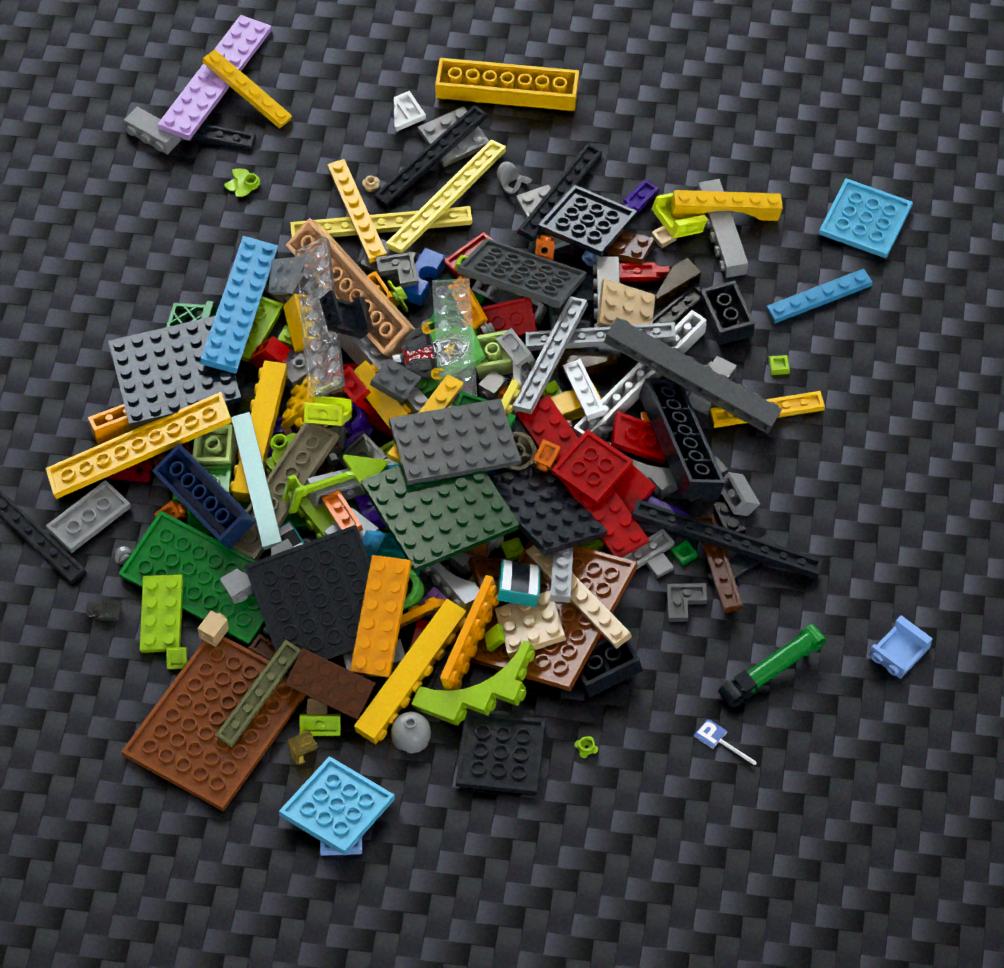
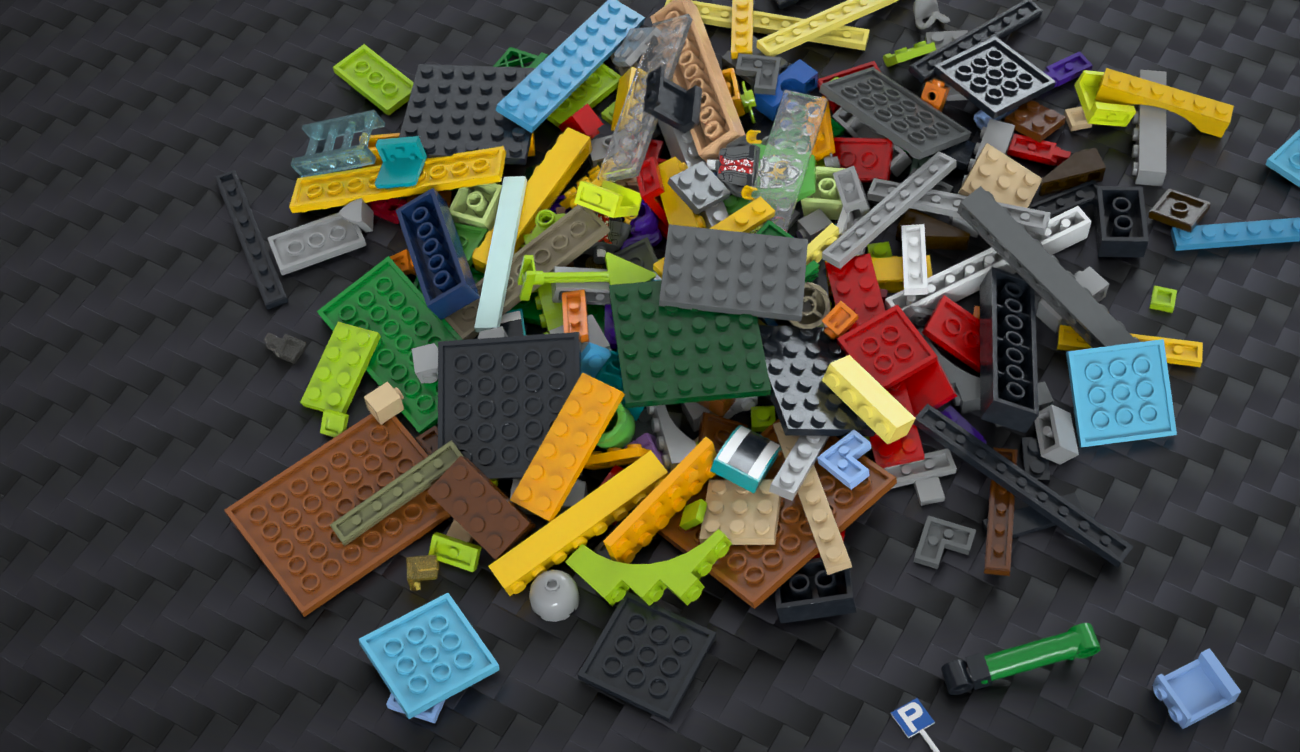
camera: 25 degrees right, 0 degrees up
light grey plate [114,546,133,565] -> none
lime plate [575,736,598,758] -> none
green tile [670,540,698,567] -> none
none -> clear light blue fence [291,110,385,177]
none -> lime plate [333,44,414,116]
none -> light grey tile [339,198,374,233]
none -> teal bracket [375,136,427,189]
none -> light blue plate [817,430,871,490]
none -> light yellow brick [822,355,916,444]
none -> lime plate [883,40,936,67]
none -> medium azure plate [1066,339,1177,447]
none -> dark brown tile [1148,188,1211,233]

